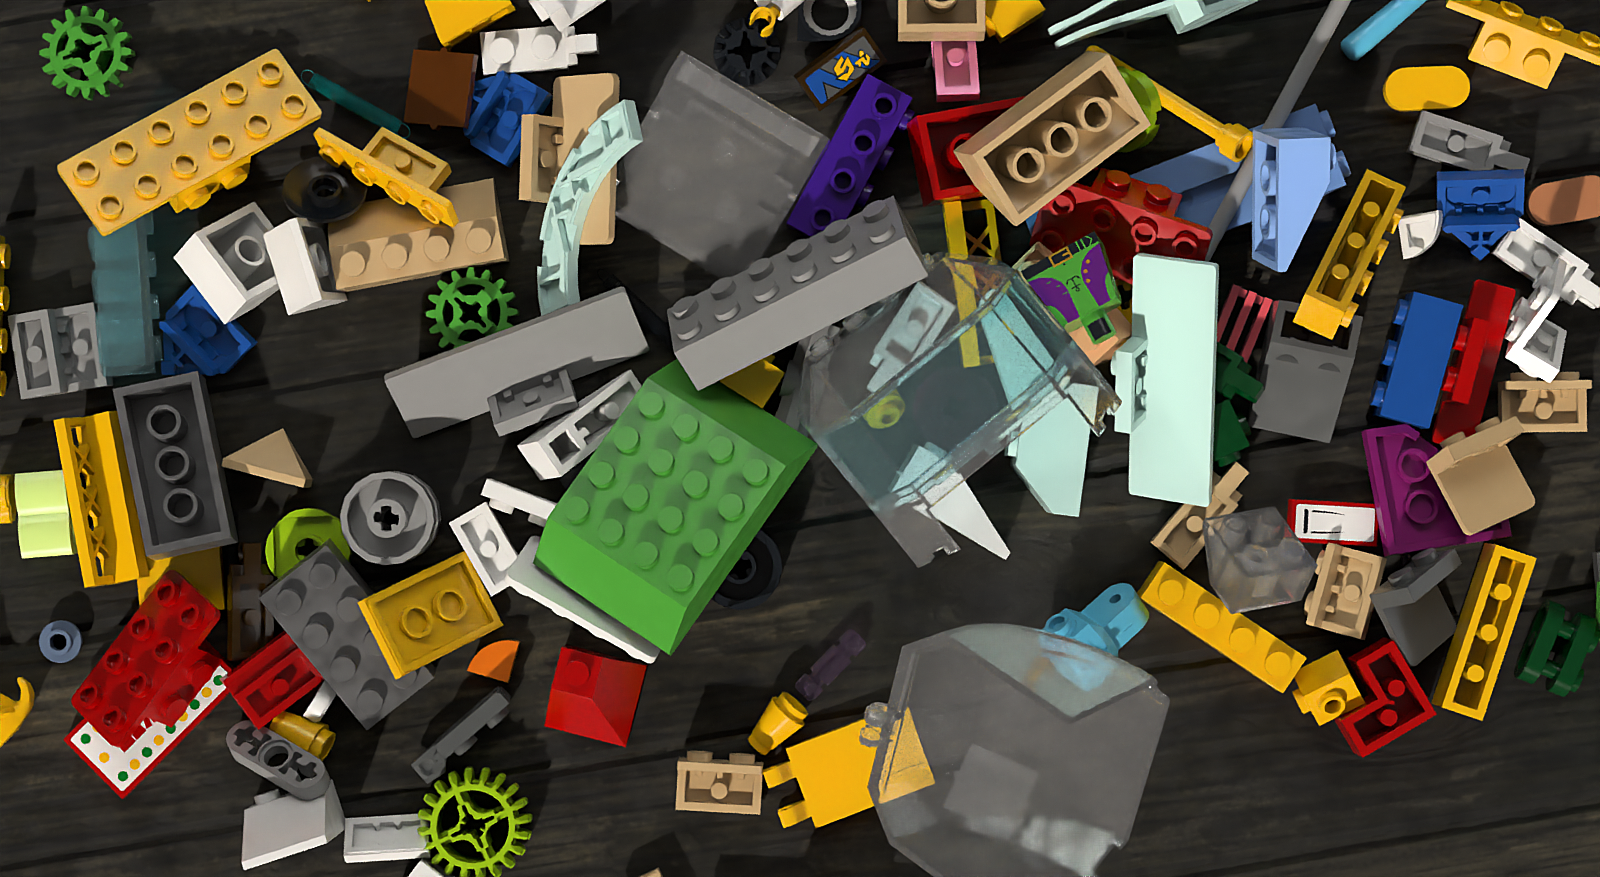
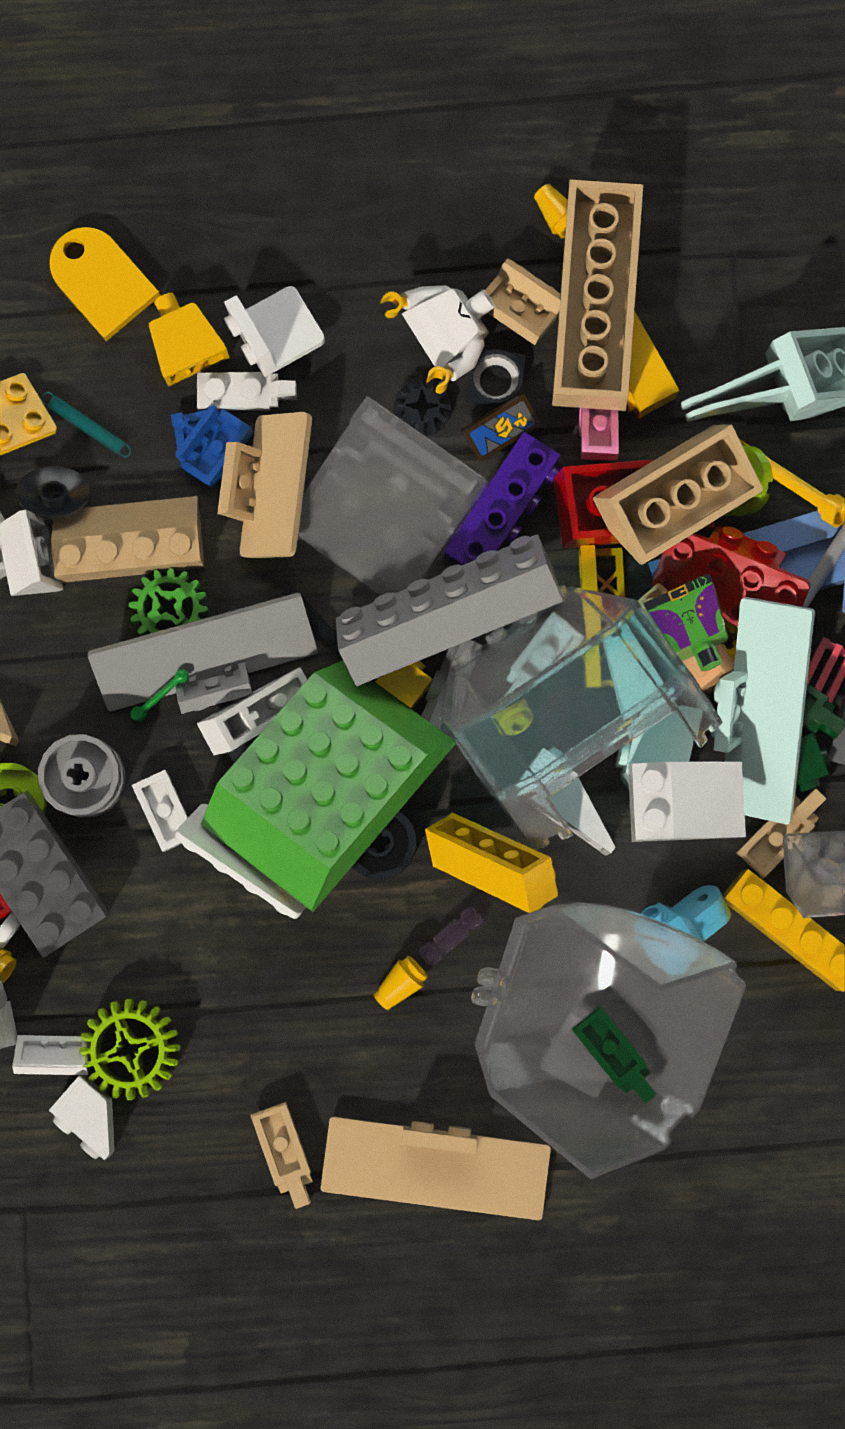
camera: 15 degrees right, 5 degrees down
yellow bracket [313,127,459,228] -> none
yellow tile [357,551,504,679] -> none
reddish brown piece [404,48,478,130] -> none
dark grey hinge [411,685,511,784] -> none
orange tile [467,640,521,683] -> none
white plate [481,479,557,527] -> none
light aqua tile [537,99,643,316] -> none
red slope [544,644,647,747] -> none
tan bracket [675,751,763,815] -> none
yellow tile [763,703,934,828] -> none
none -> green hinge [131,669,189,722]
none -> yellow brick [425,813,558,913]
none -> dark green hinge [570,1005,657,1104]
none -> white slope [628,762,746,842]

